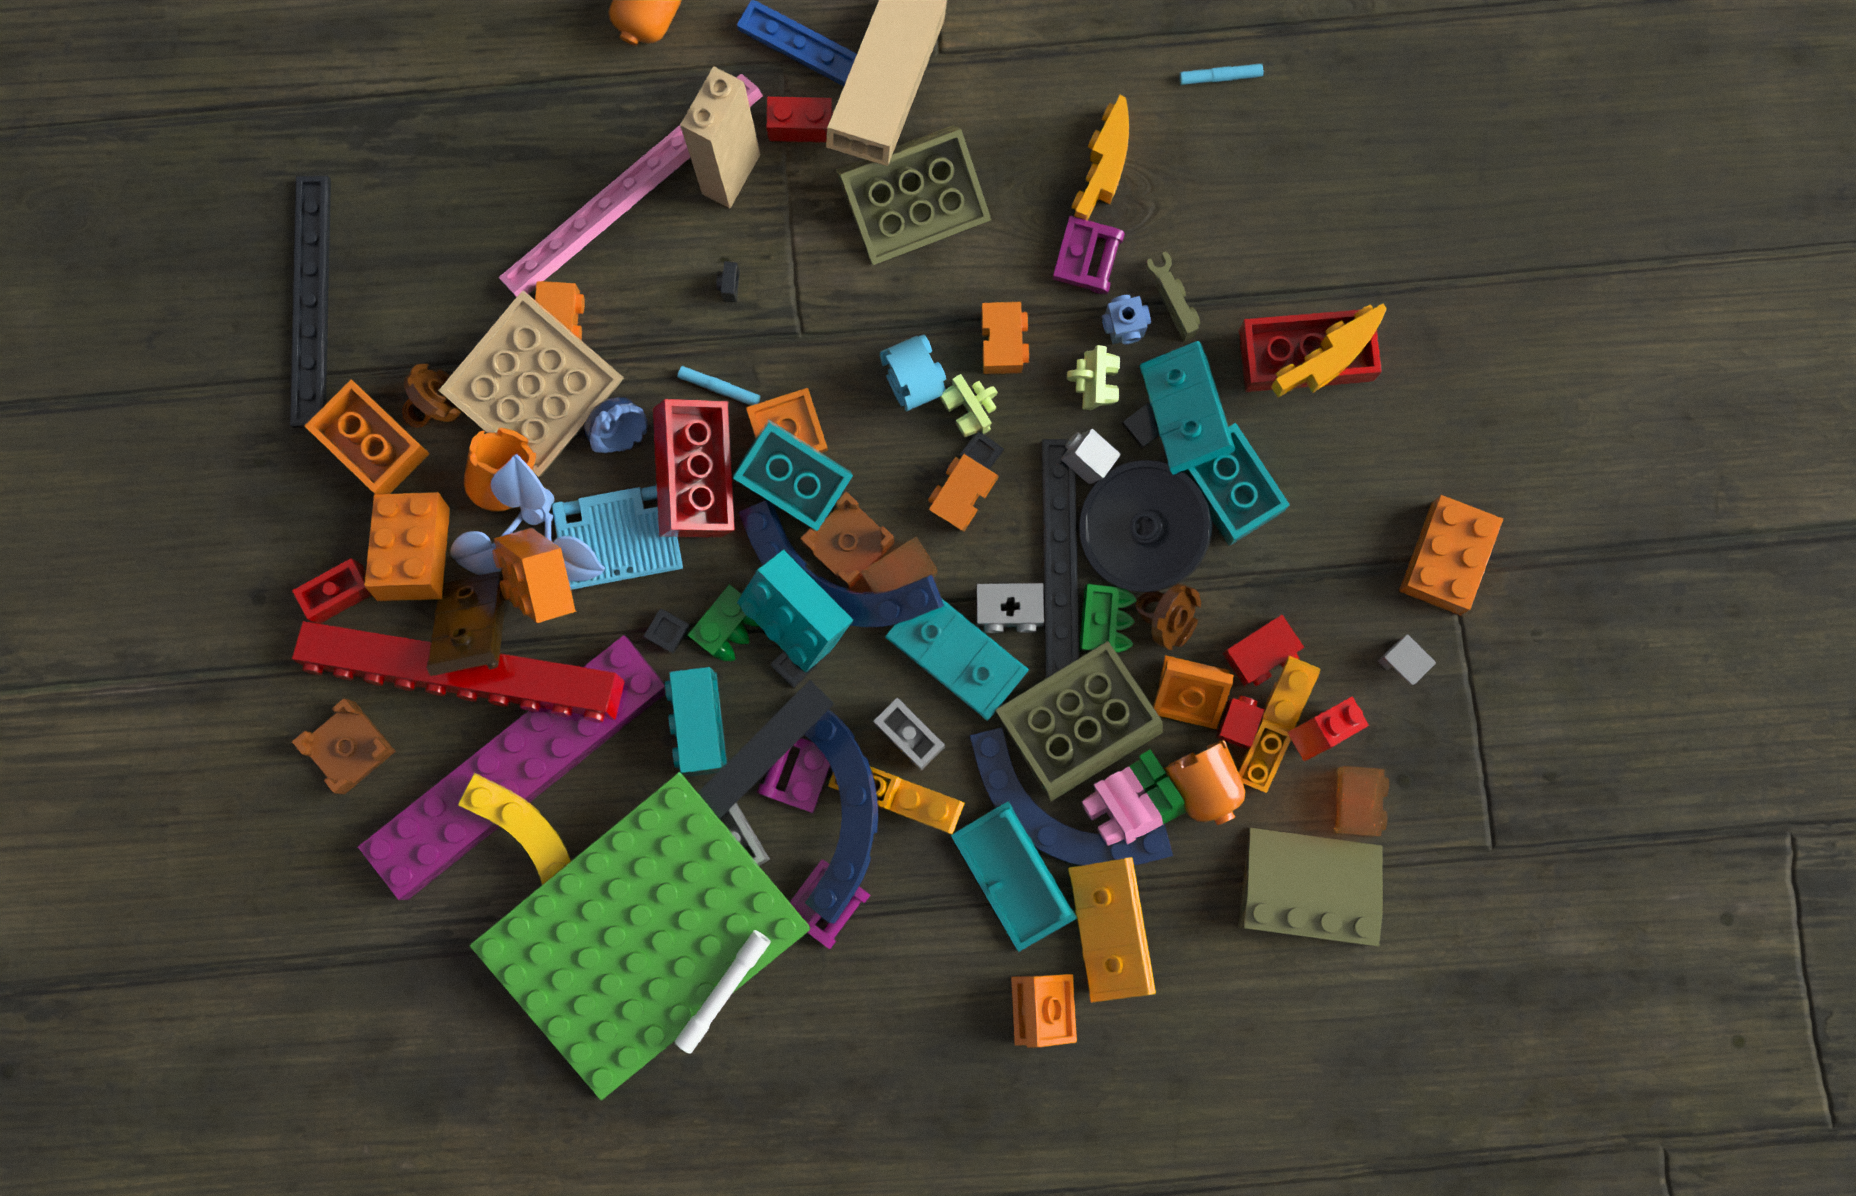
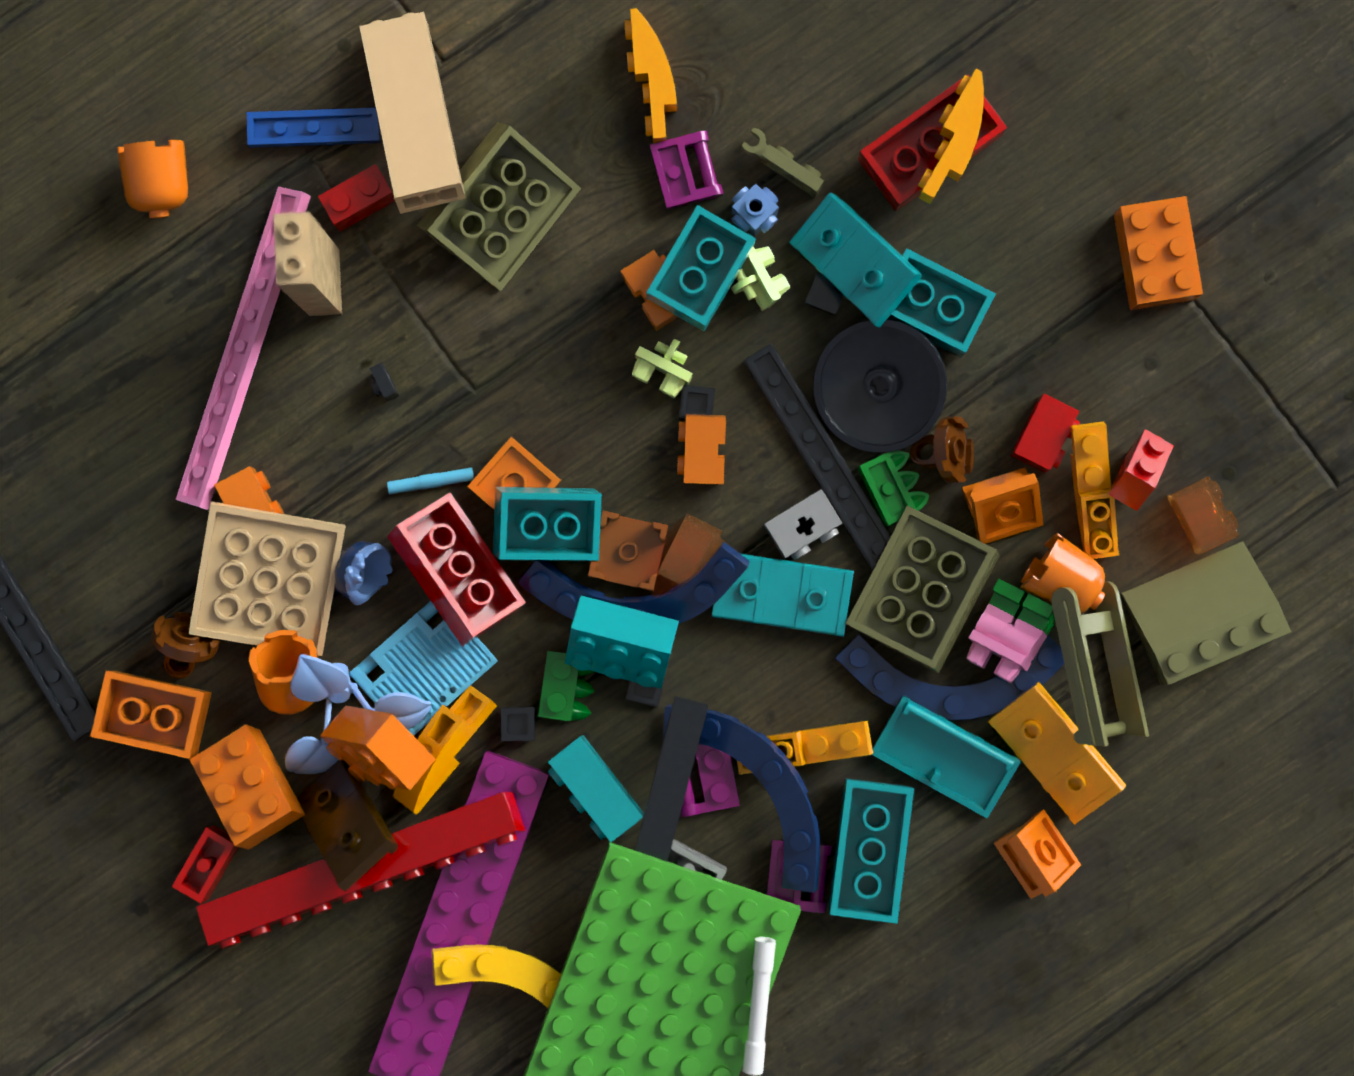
camera: 30 degrees left, 5 degrees up
dark orange panel [292,698,396,795] -> none
light grey brick [874,698,945,771] -> none
medium azure brick [880,334,946,411] -> none
brick [1061,429,1121,484] -> none
red brick [1215,696,1264,749] -> none
light grey panel [1378,634,1436,685] -> none
none -> light orange slope [393,685,497,815]
none -> teal brick [646,205,756,331]
none -> teal brick [828,778,914,924]
none -> olive piece [1051,581,1149,746]

